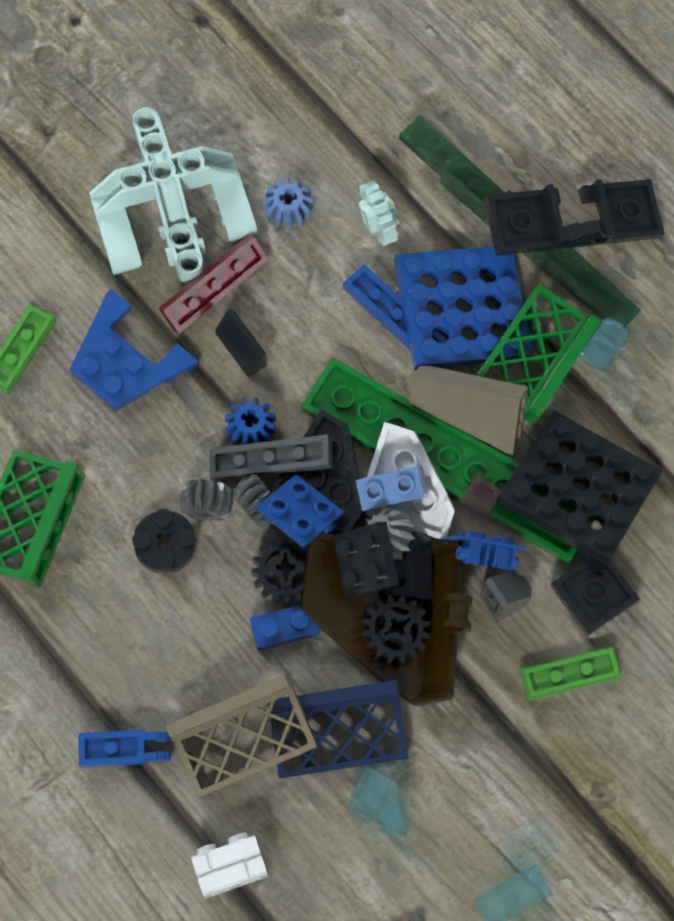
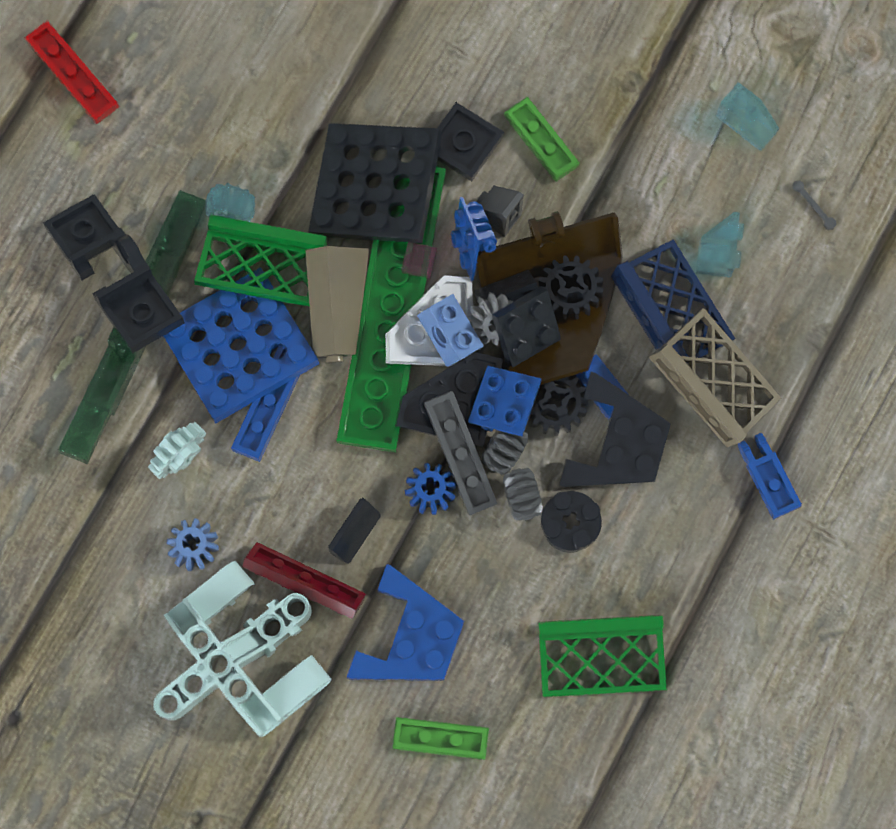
camera: 110 degrees left, 5 degrees up
white brick [191,832,268,899] -> none
none -> black wing [559,372,671,487]

